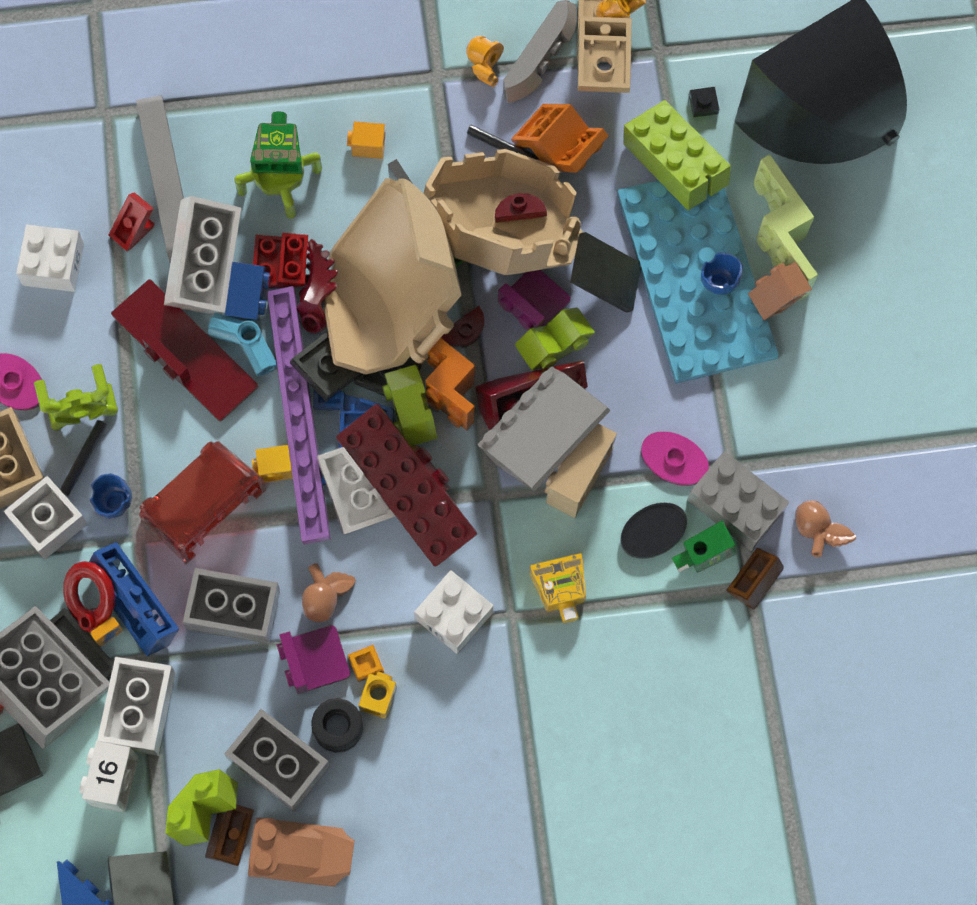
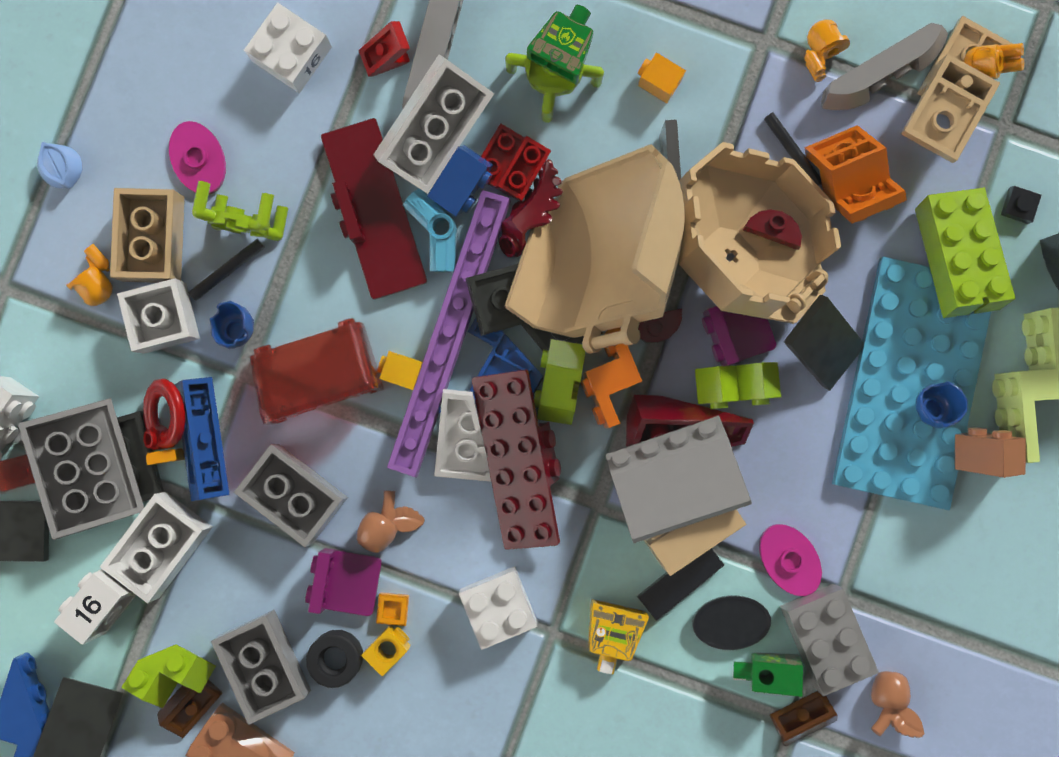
camera: 30 degrees right, 15 degrees up
none -> black tile [637,548,725,621]

